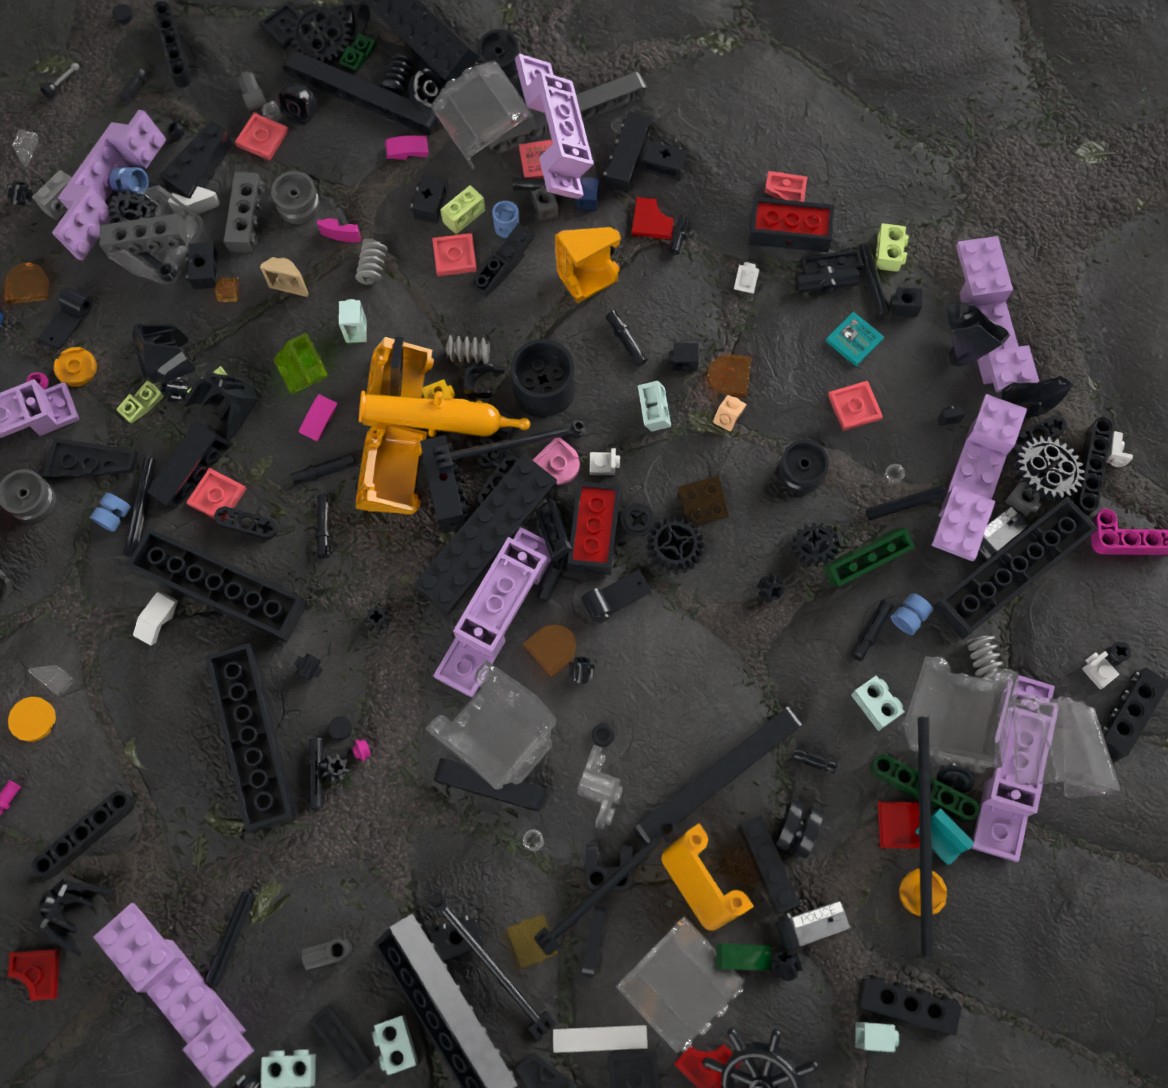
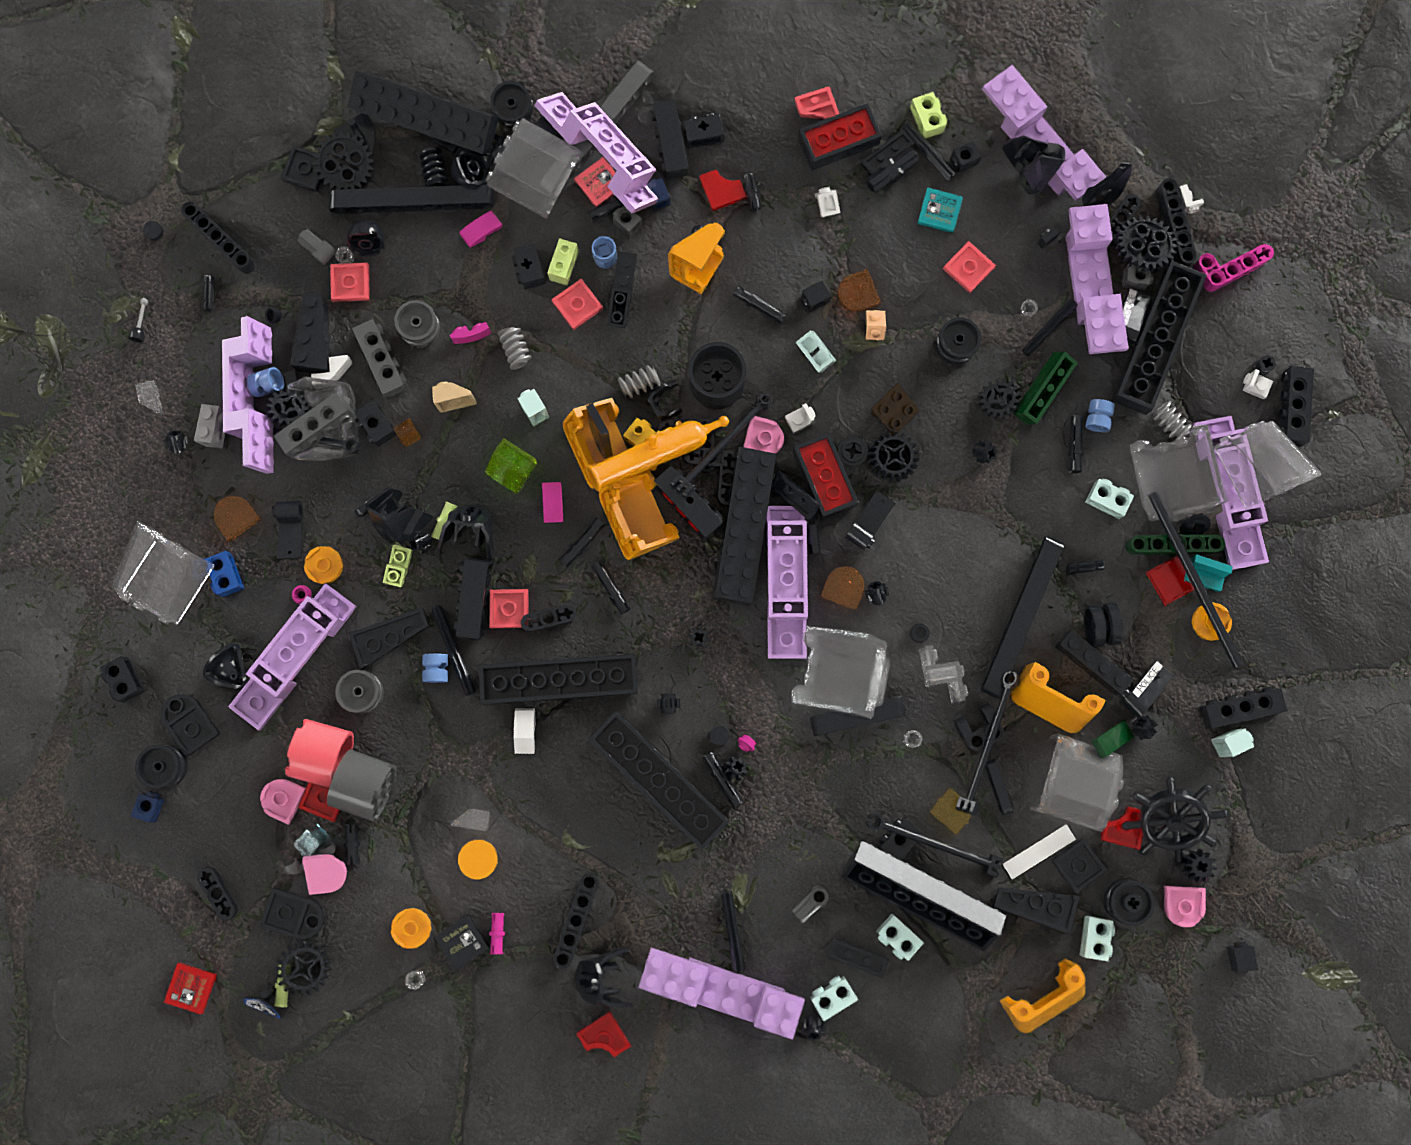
camera: 30 degrees left, 10 degrees up
dark green slope [339,33,377,72] -> none

